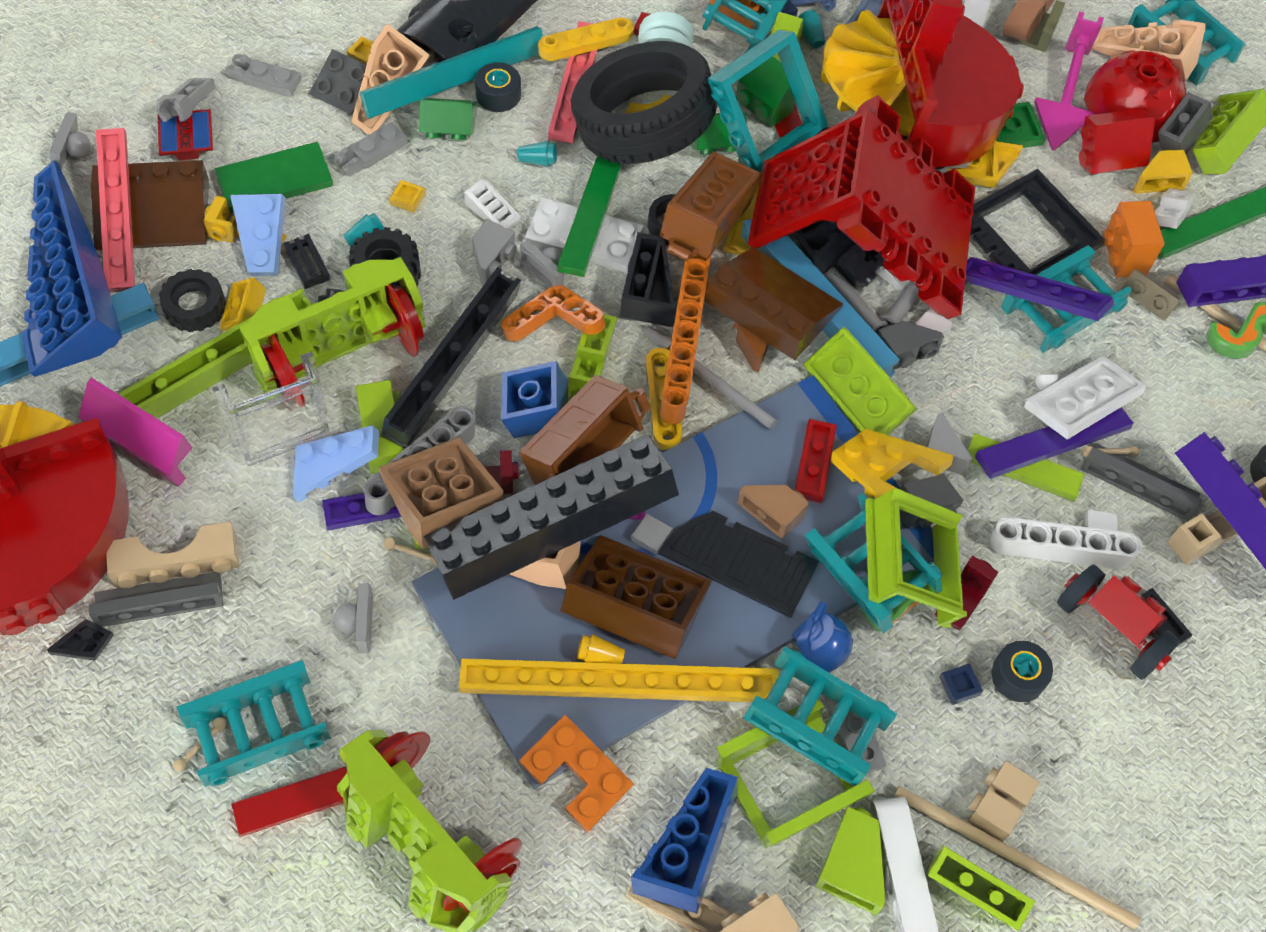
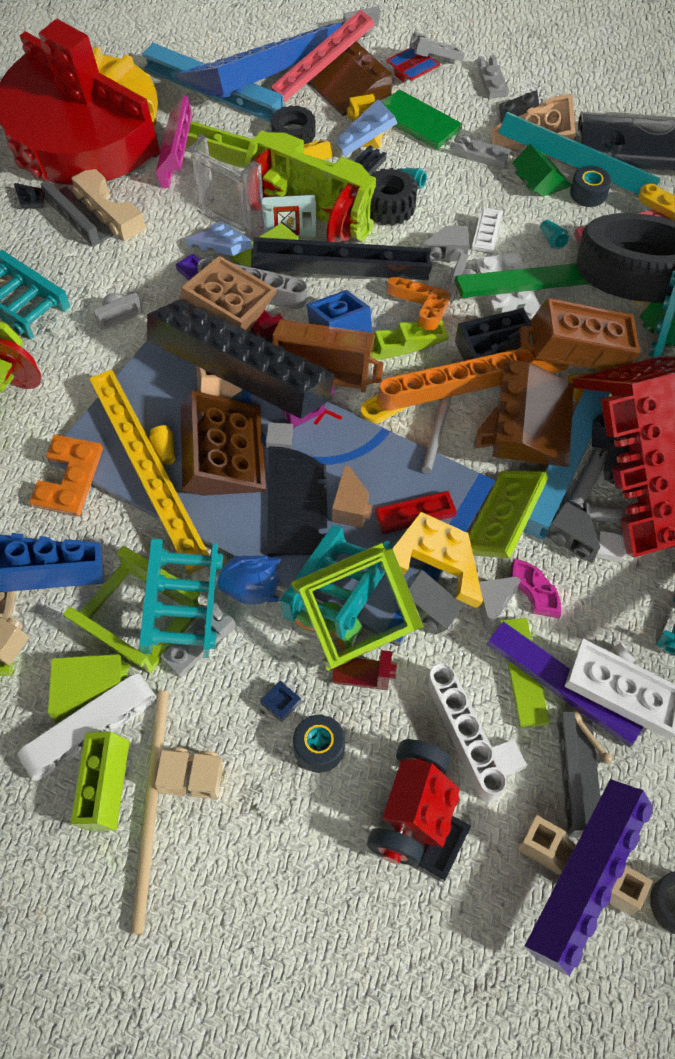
camera: 65 degrees right, 0 degrees up
yellow tile [389,180,426,213] -> none
none -> light aqua container [262,195,316,237]
none -> dark pink tile [510,558,561,619]

